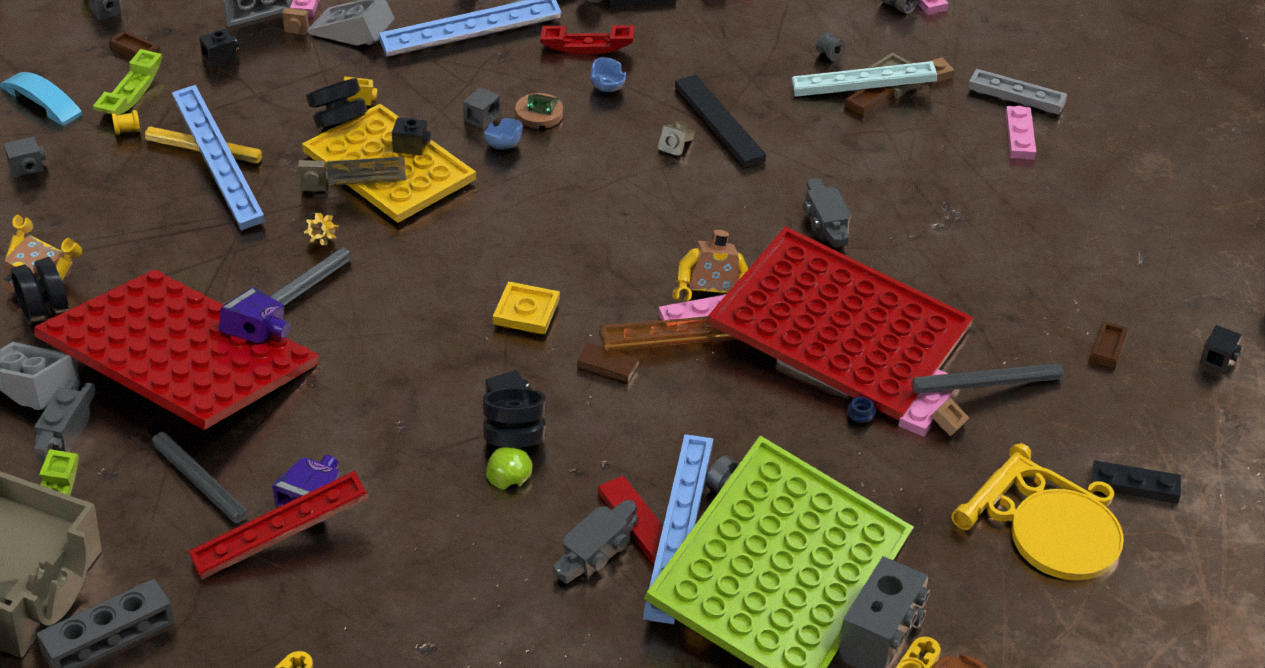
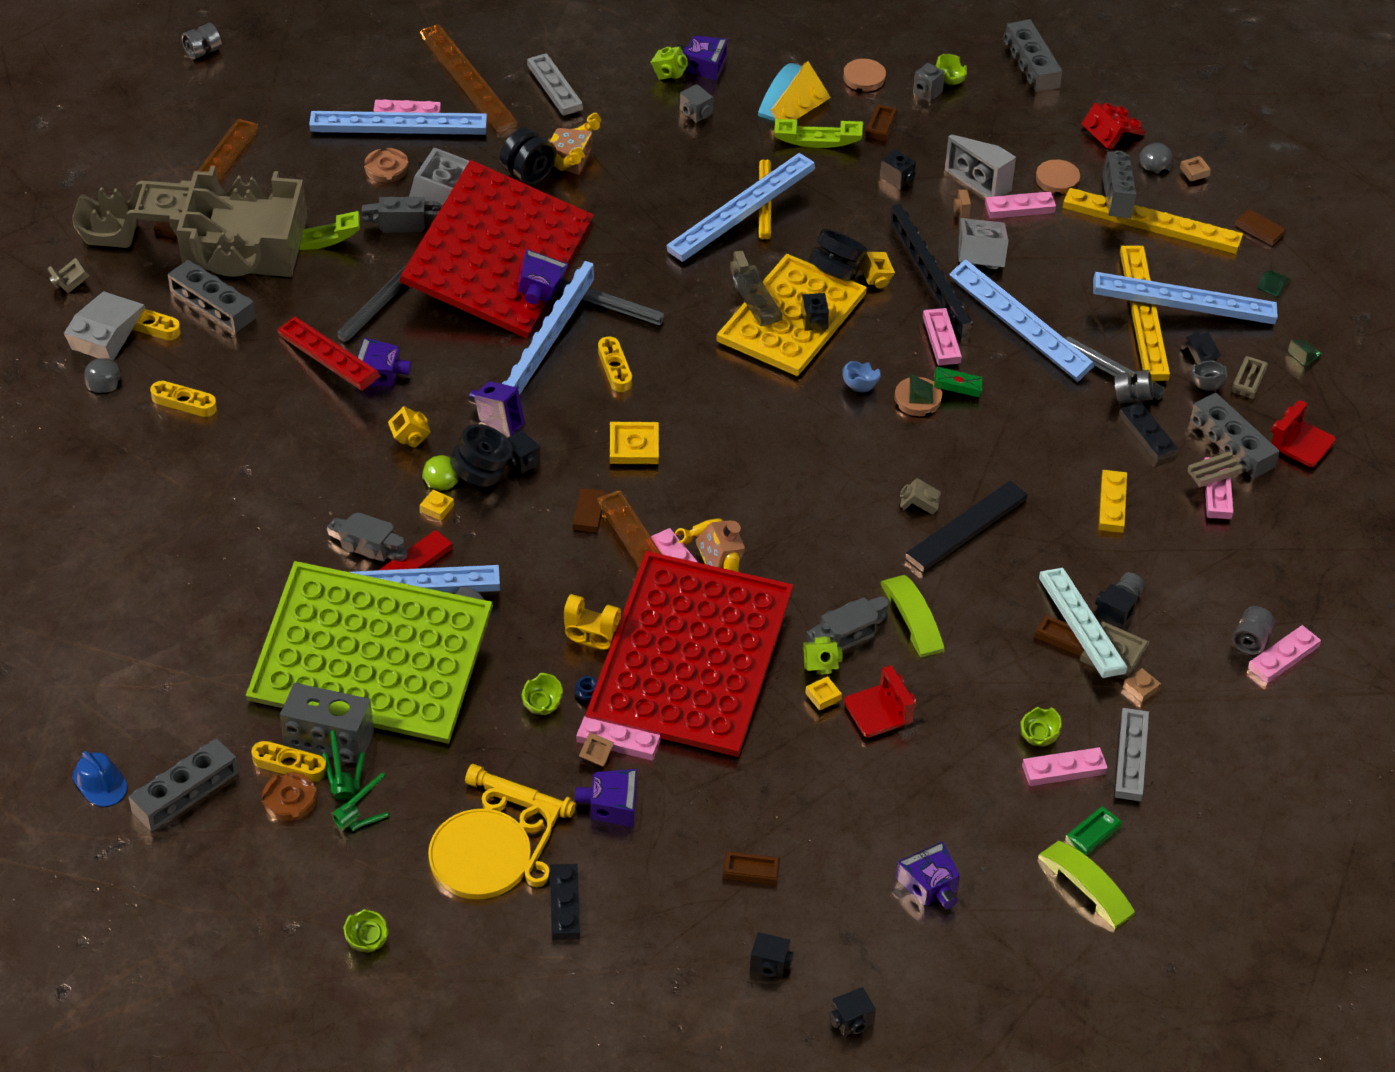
camera: 75 degrees right, 5 degrees up
yellow bush [112,110,141,136] -> none
yellow gear [304,213,339,245] -> none
dark grey brick [463,87,500,129] -> none
red slope [540,25,635,54] -> none
medium blue hair [590,58,626,93] -> none
dark grey axle [911,363,1064,394] -> none
none -> green plant [322,730,365,800]
none -> green plant [331,773,389,832]
none -> lime hair [343,909,389,953]
none -> yellow brick [388,406,431,448]
none -> yellow plate [420,490,454,521]
none -> dark purple torso [468,381,525,437]
none -> light blue plate [502,261,594,395]
none -> lime hair [521,673,563,715]
none -> yellow piece [564,594,621,650]
none -> dark purple torso [575,769,637,827]
none -> yellow beam [598,337,632,392]
none -> yellow wing [770,61,831,120]
none -> lime brick [803,636,842,674]
none -> yellow plate [805,676,842,711]
none -> nougat tile [843,59,886,92]
none -> red bracket [844,665,917,738]
none -> lime slope [881,575,944,658]
none -> black plate [890,204,973,342]
none -> dark purple torso [896,841,960,909]
none -> bright pink plate [923,308,962,366]
none -> green tile [934,367,982,397]
none -> lime hair [1020,707,1062,747]
none -> lime slope [1038,841,1135,929]
none -> green tile [1065,806,1122,856]
none -> black brick [1095,584,1138,629]
none -> yellow plate [1099,470,1127,533]

